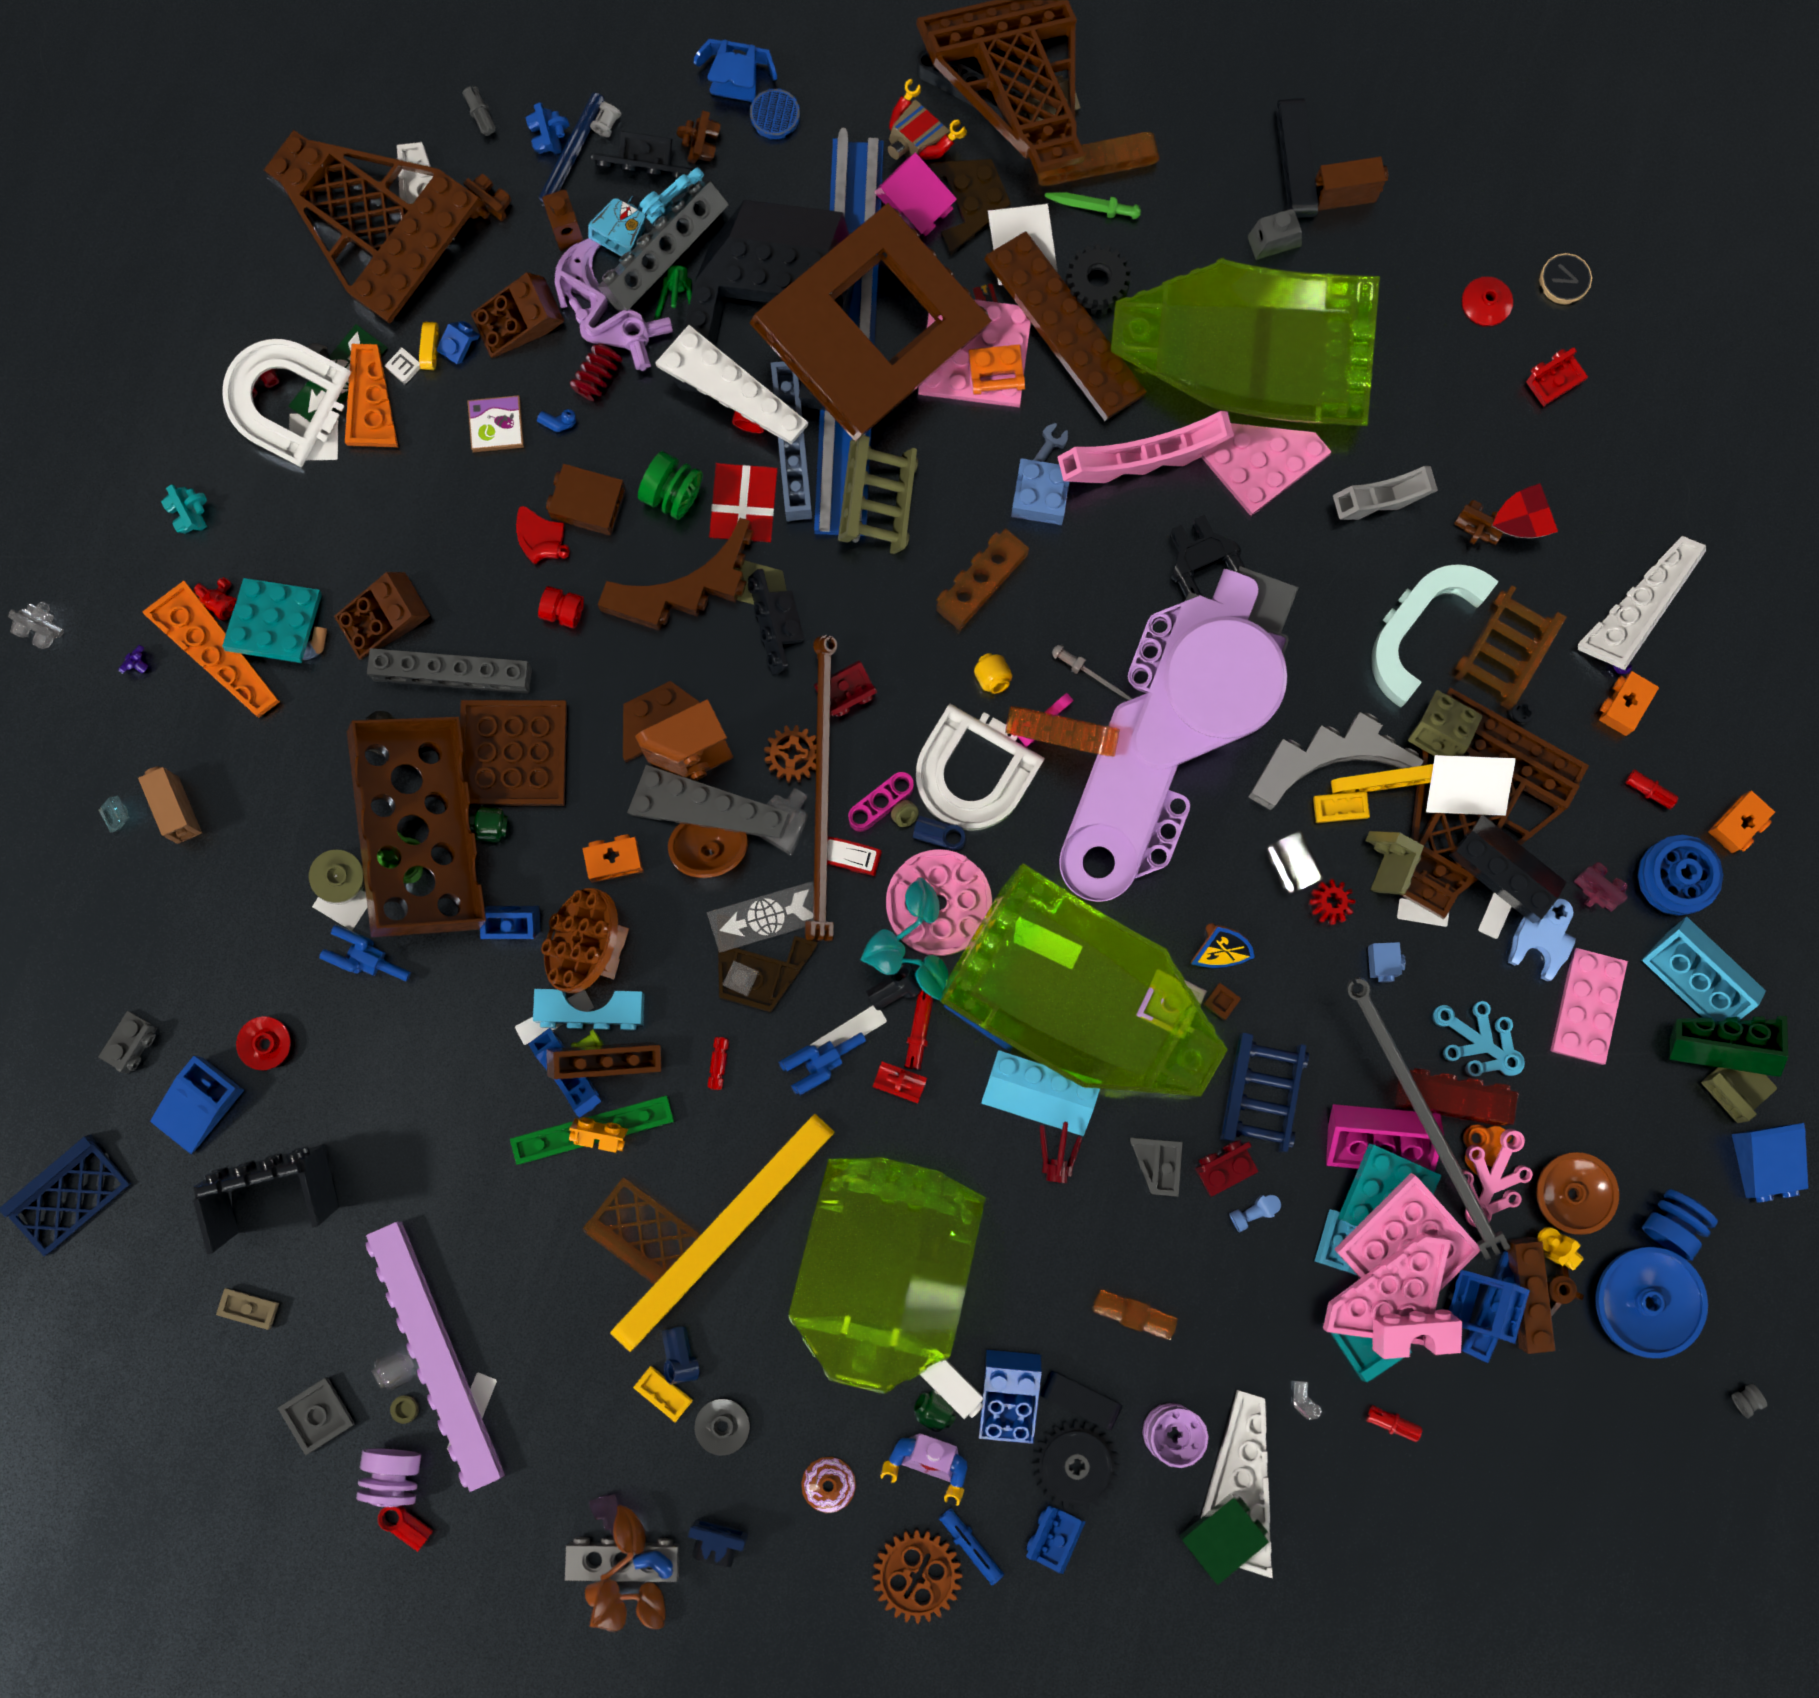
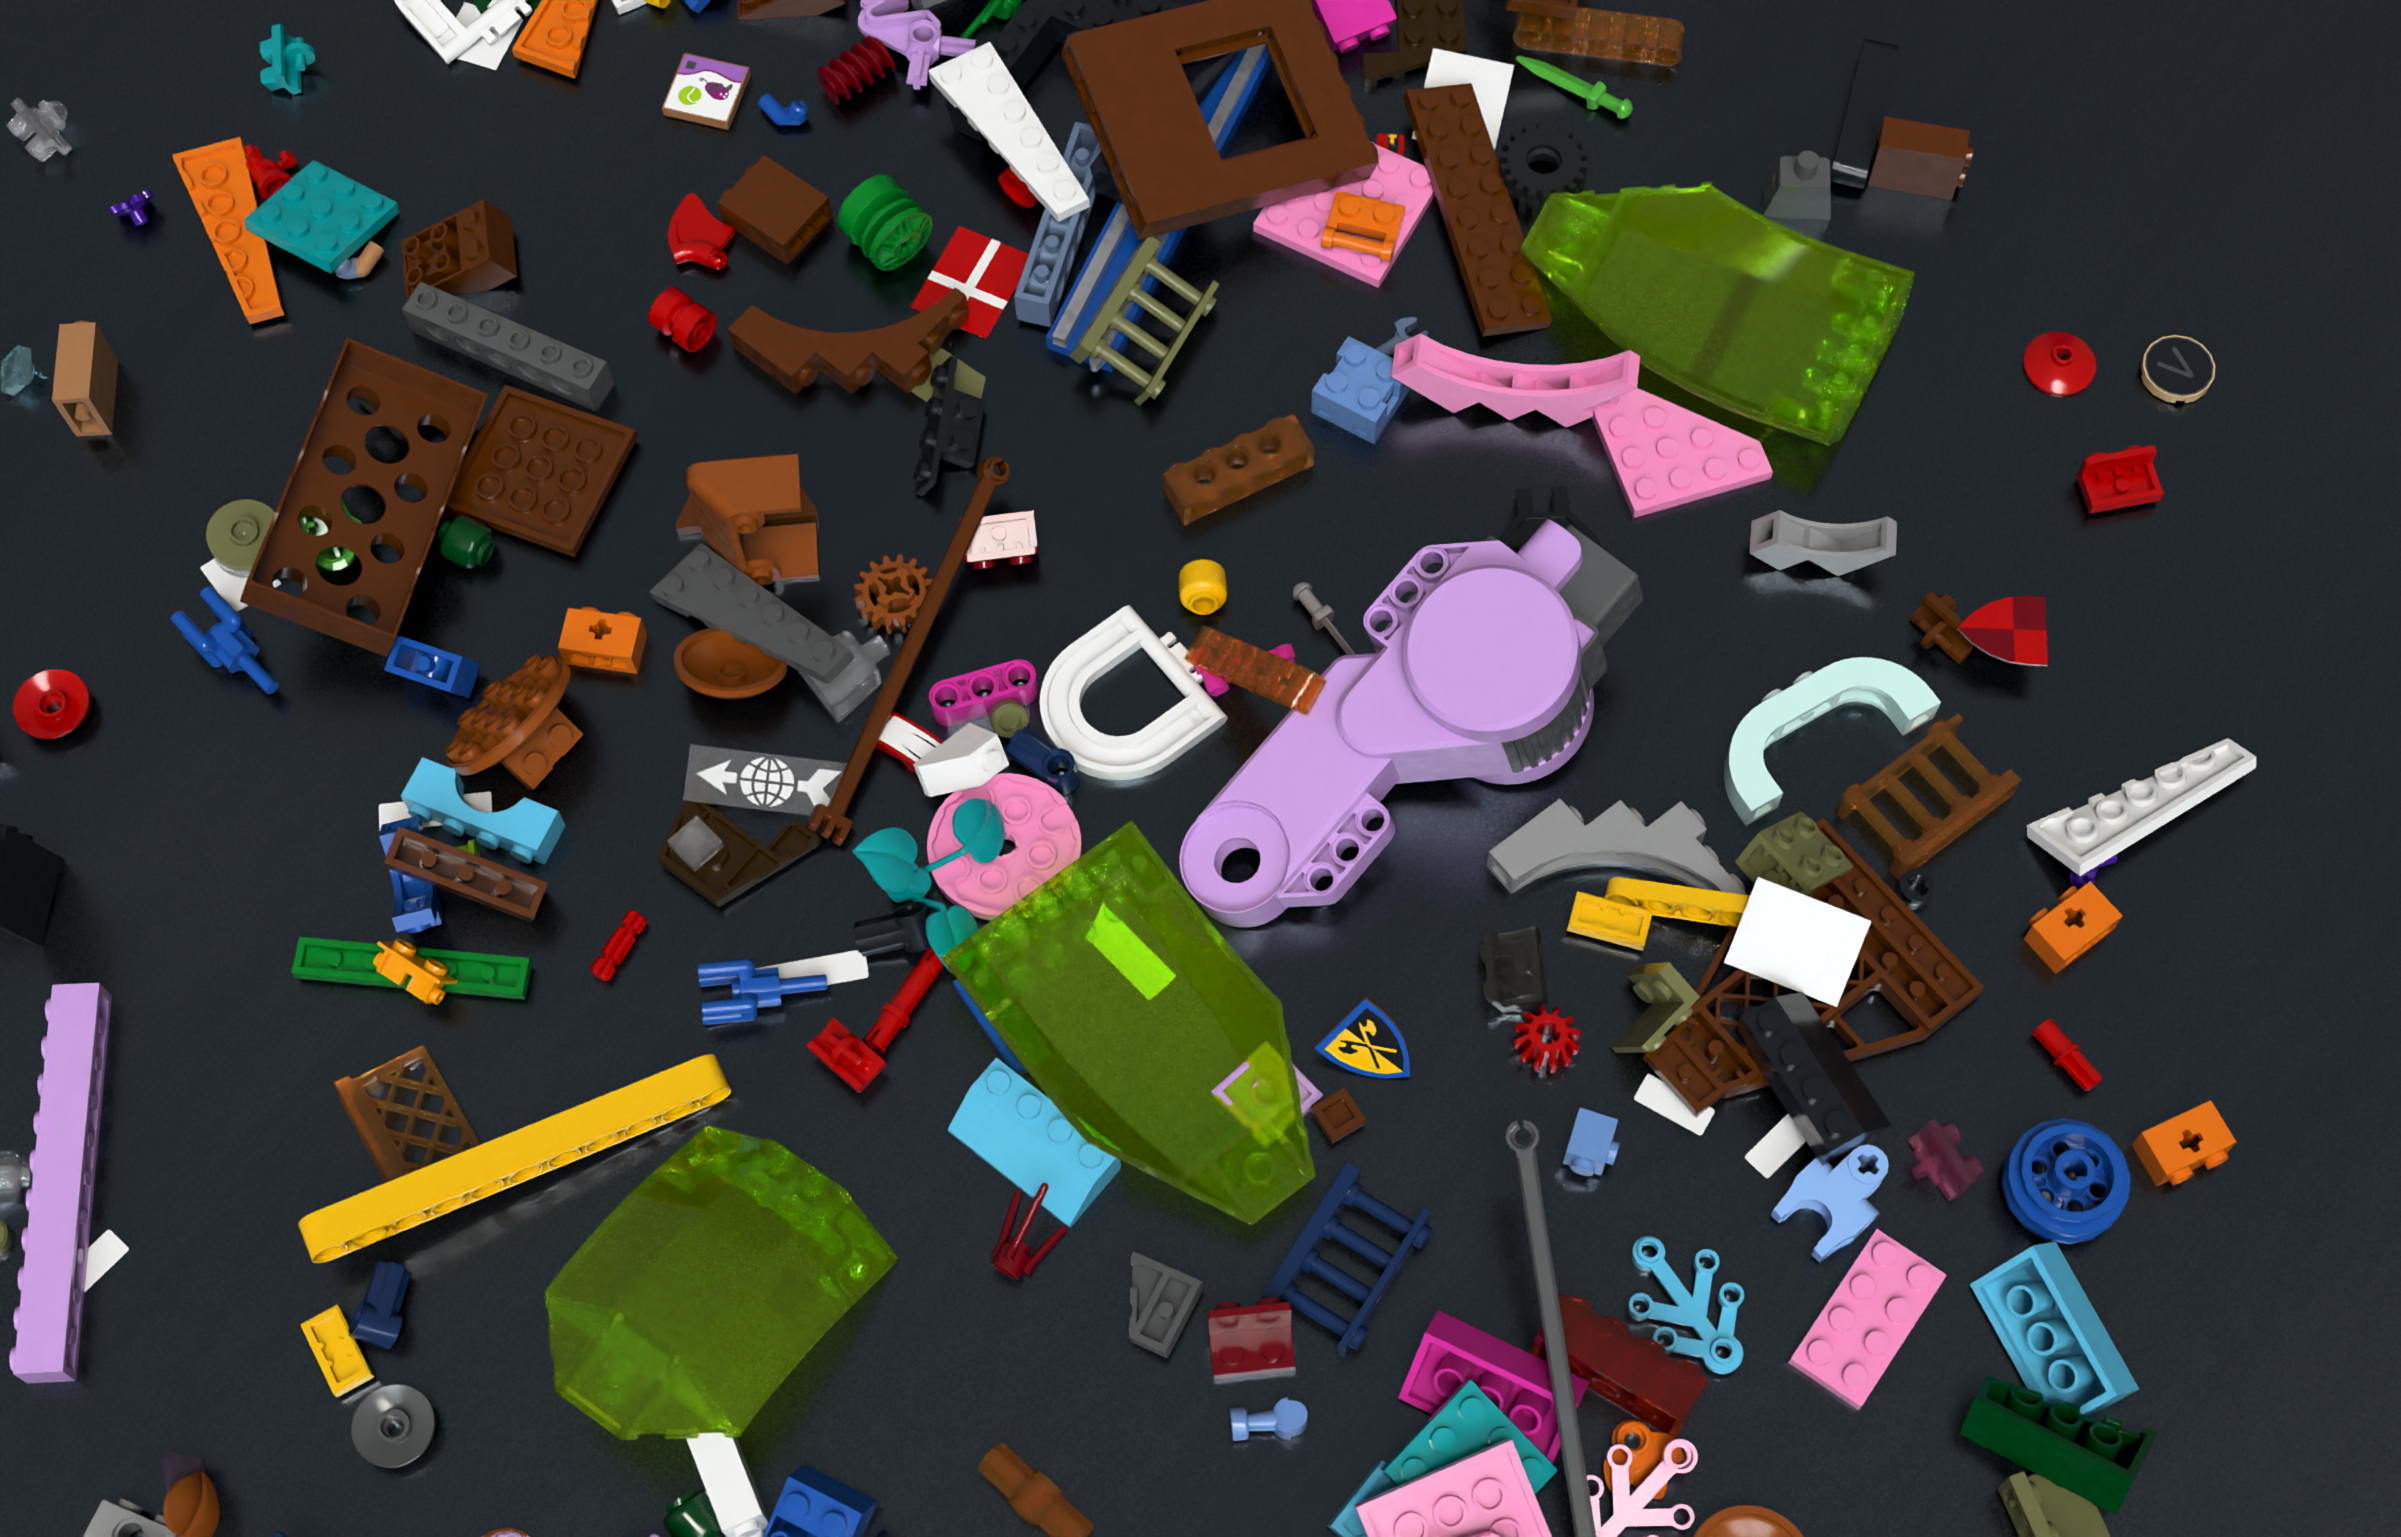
camera: 25 degrees right, 15 degrees down
none -> white slope [913,723,1009,797]

